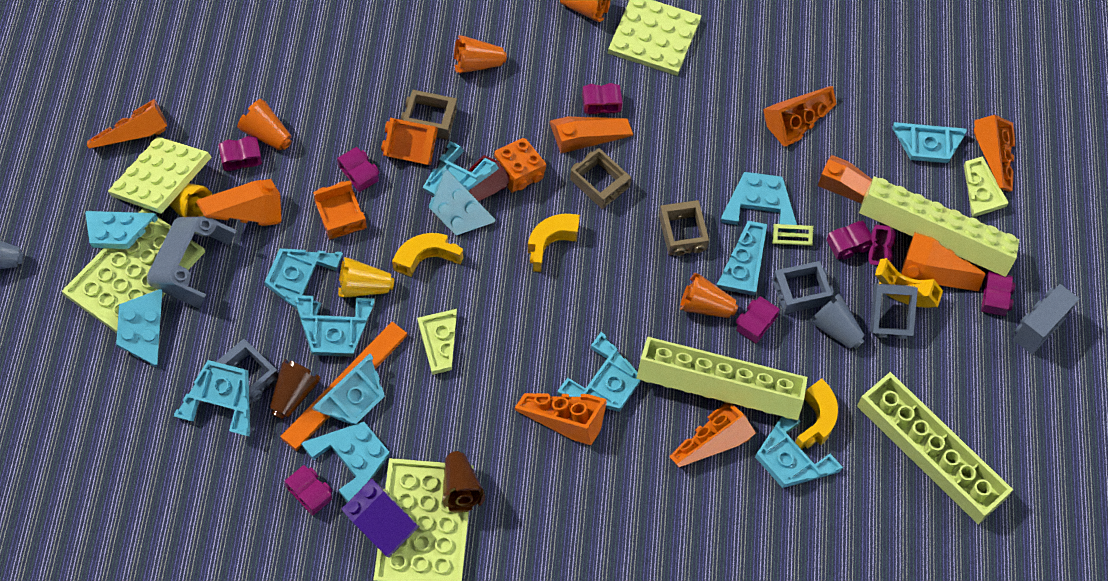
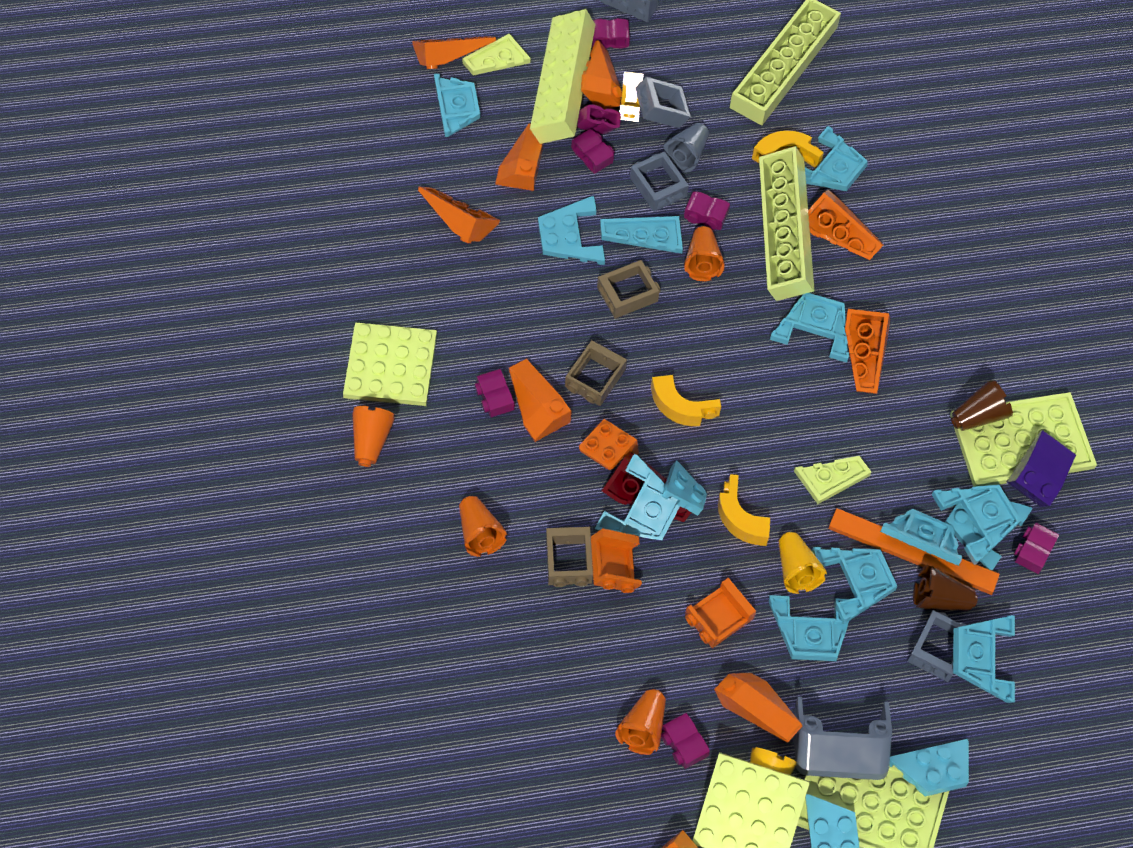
camera: 105 degrees left, 0 degrees up
magenta brick [337,147,379,192] -> none
yellowish green tile [772,224,813,246] -> none
none -> medium azure wing [932,485,1021,565]

